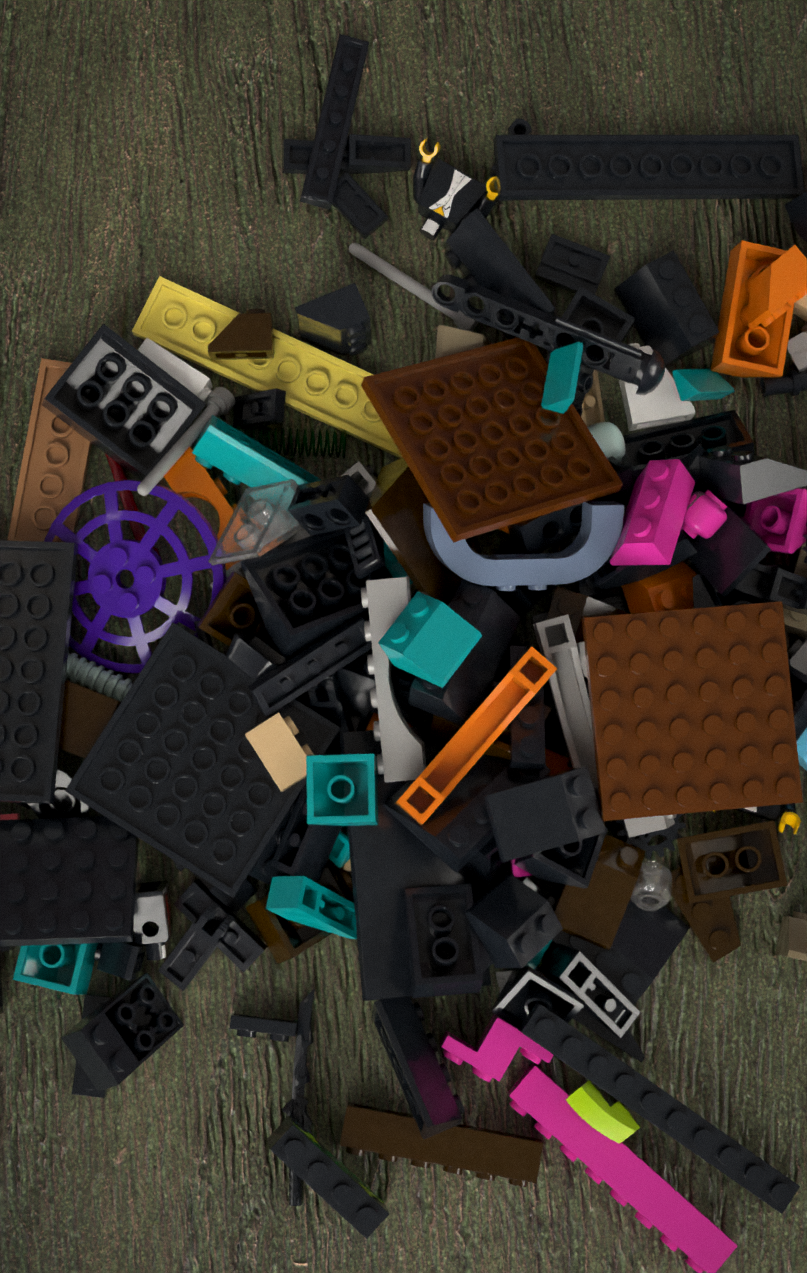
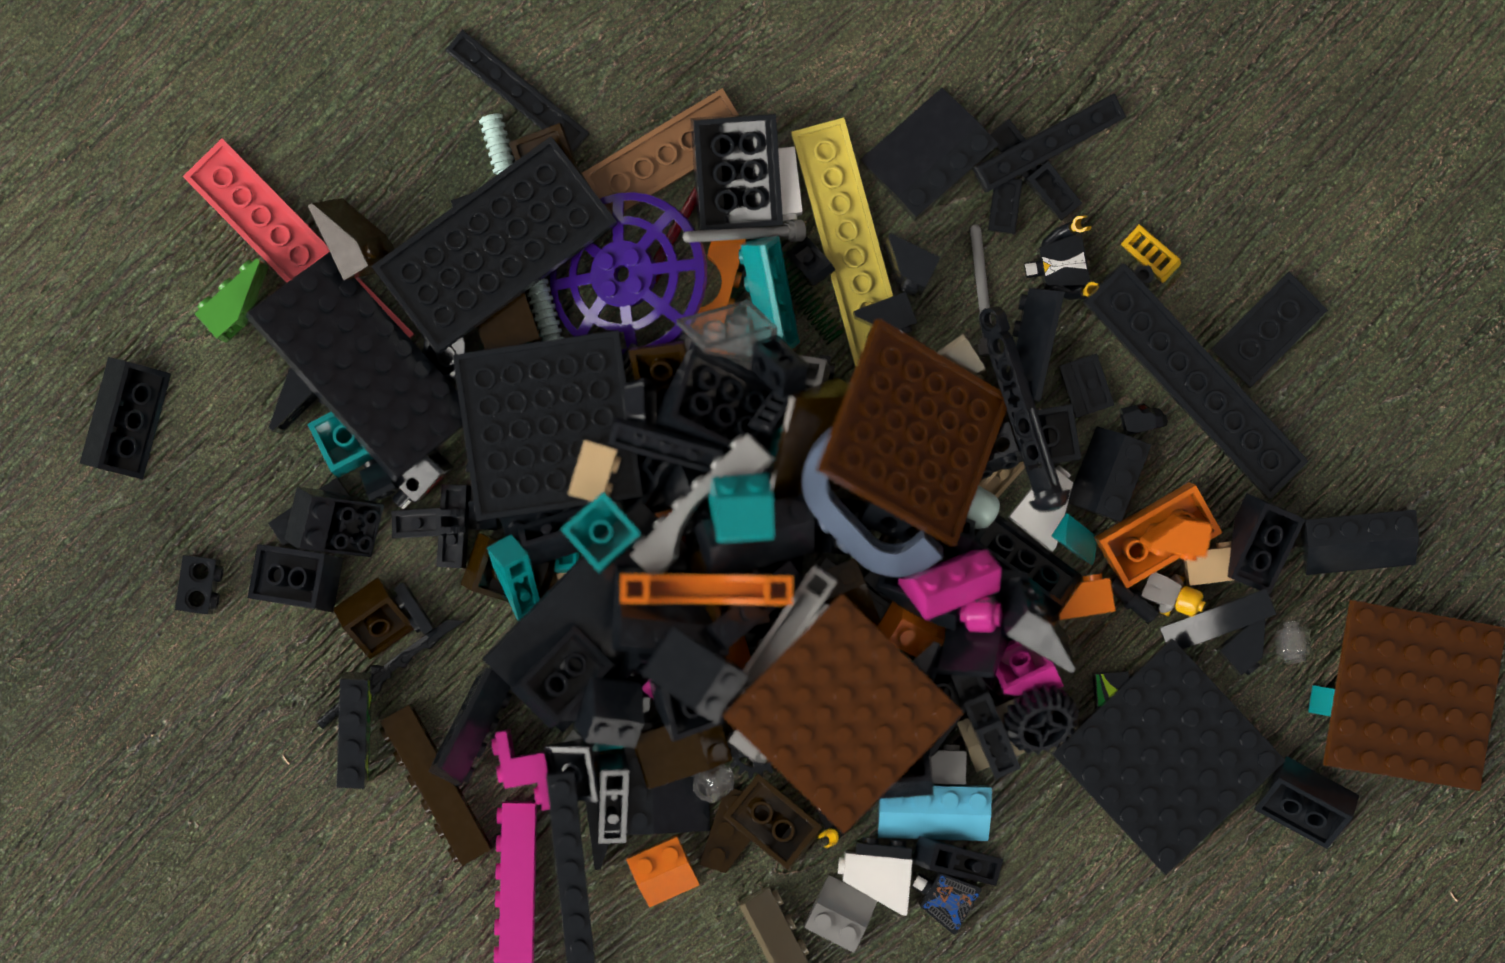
camera: 50 degrees right, 5 degrees up
dark brown slope [208,309,274,360] -> none
teal slope [541,342,583,414] -> none
lime slope [565,1080,640,1143] -> none
none -> black brick [175,555,224,615]
none -> black slope [247,544,344,613]
none -> dark brown slope [333,577,414,659]
none -> orange slope [626,834,700,908]
none -> black slope [853,292,917,334]
none -> black slope [860,88,999,221]
none -> orange slope [1055,574,1115,620]
none -> black rock [1119,403,1168,435]
none -> yellow slope [1121,224,1181,283]
none -> black plate [1210,272,1328,388]

